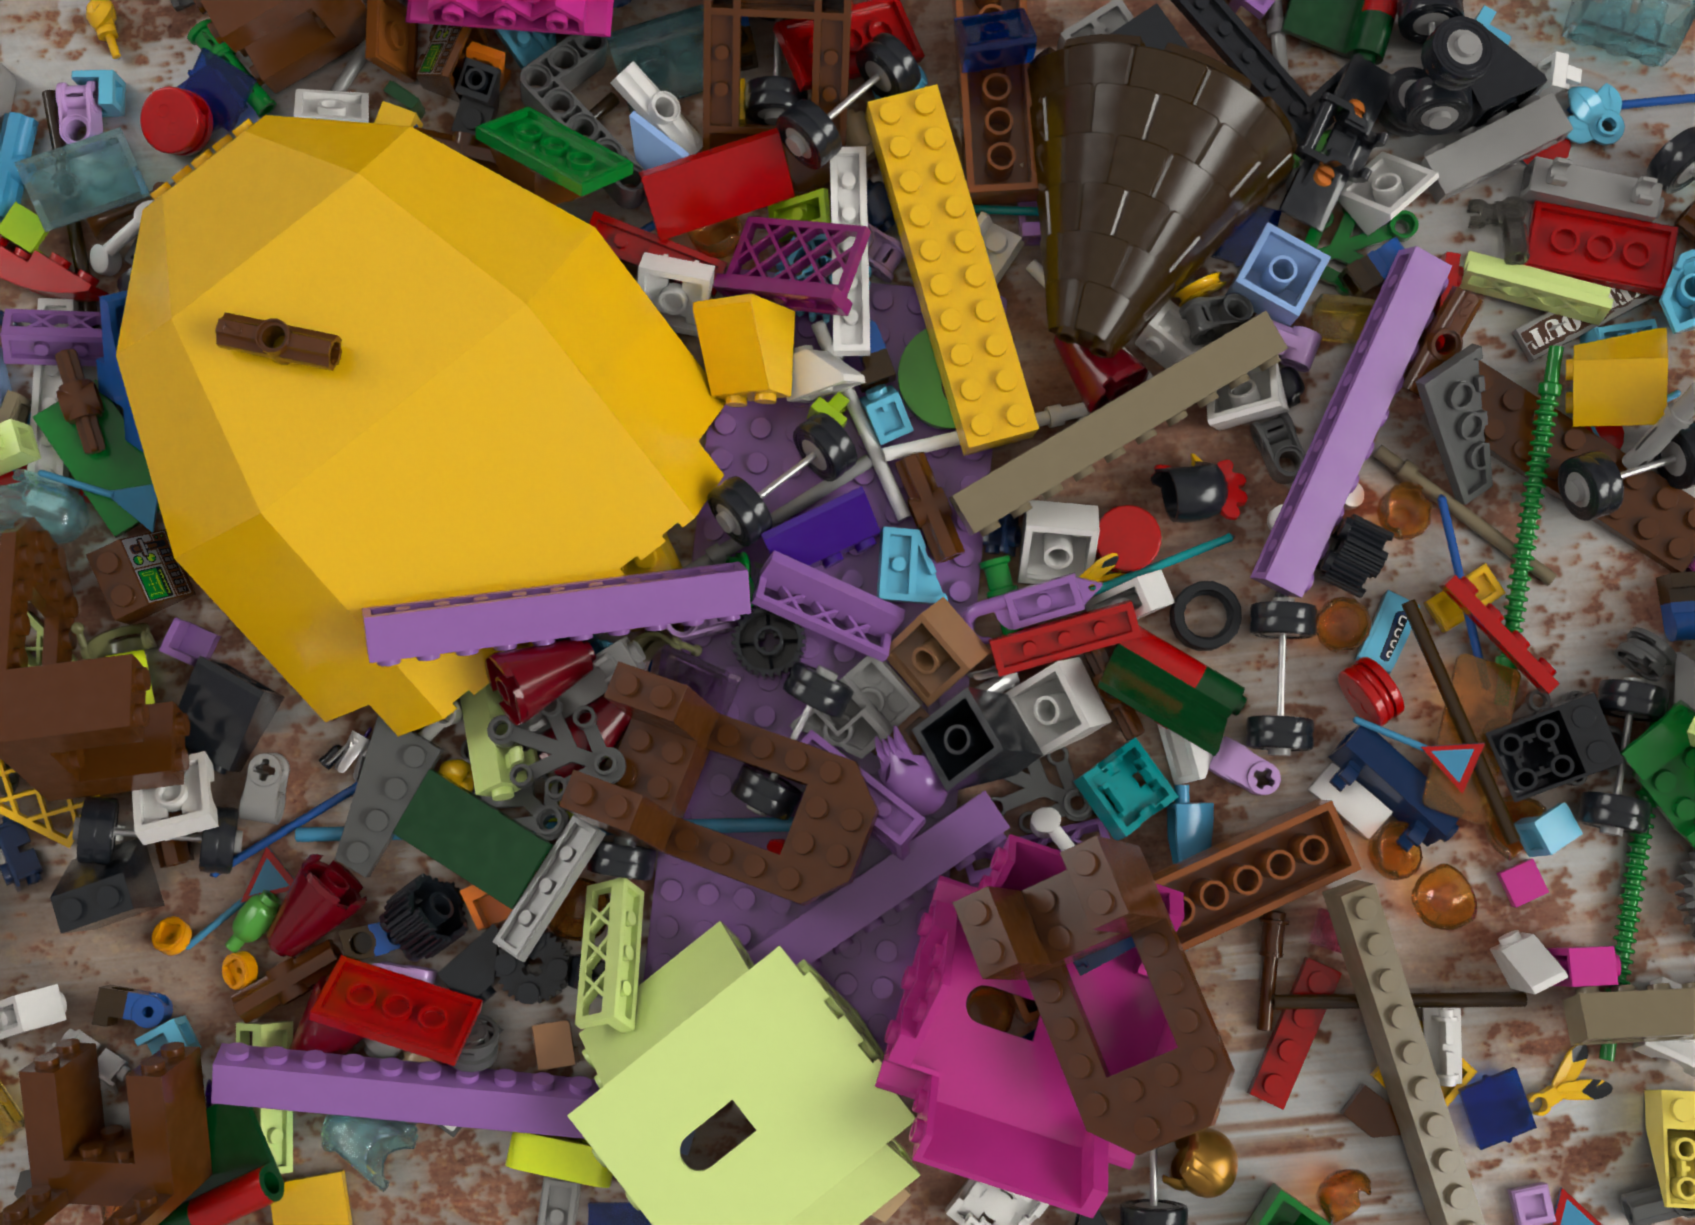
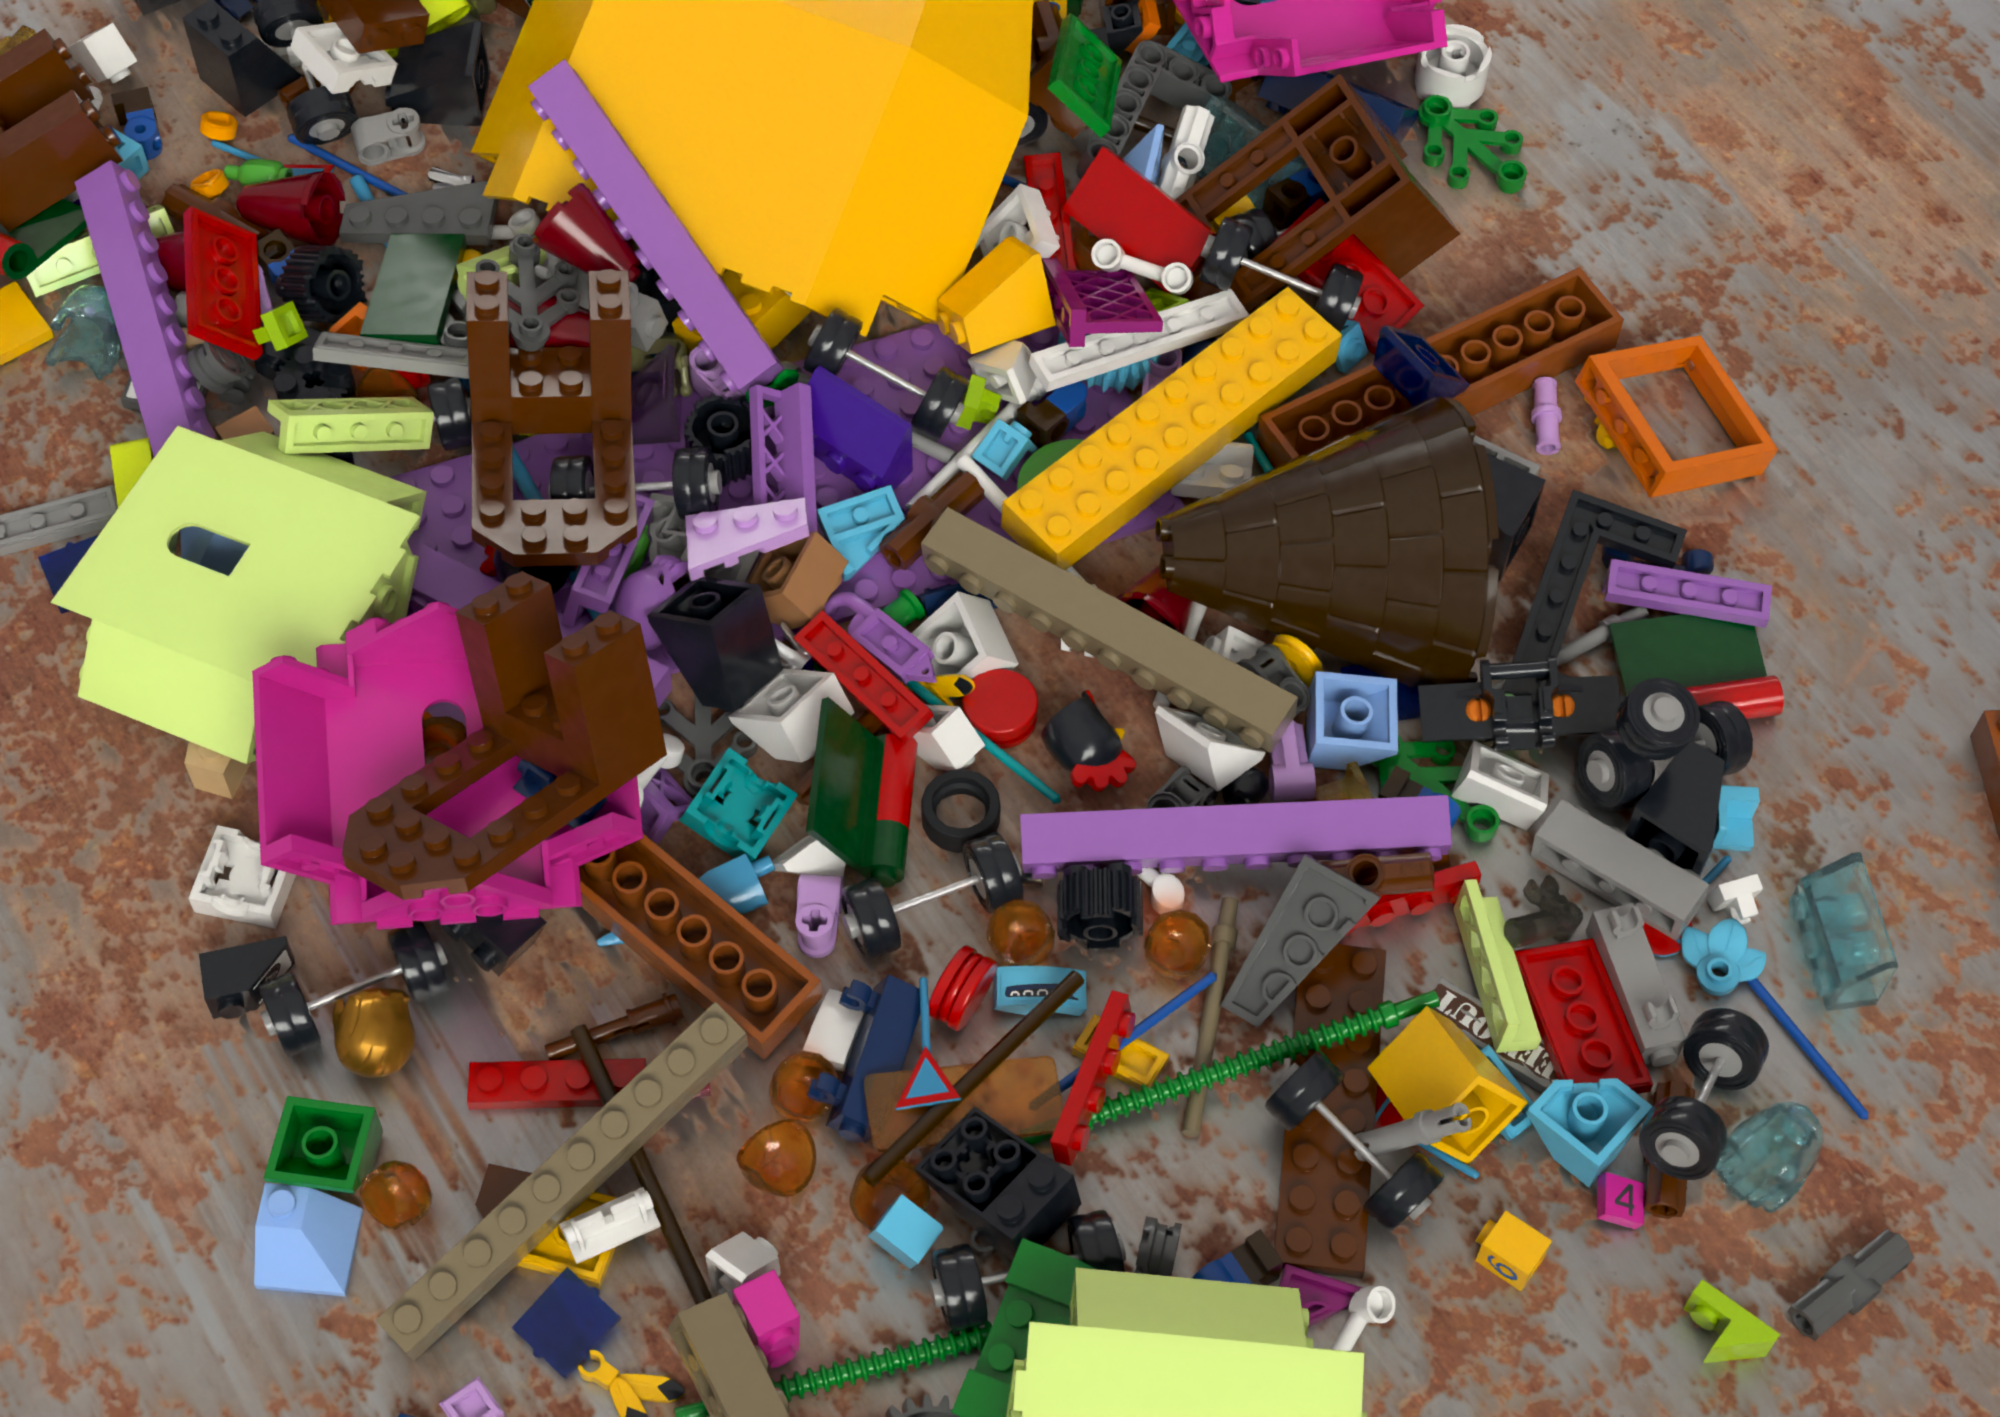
camera: 60 degrees right, 25 degrees down
medium lavender panel [159,618,221,666] -> none
dark pink tile [1496,858,1549,908] -> none
none -> lime tile [252,301,309,352]
none -> lavender wing [685,497,810,582]
none -> white bar [1091,239,1193,295]

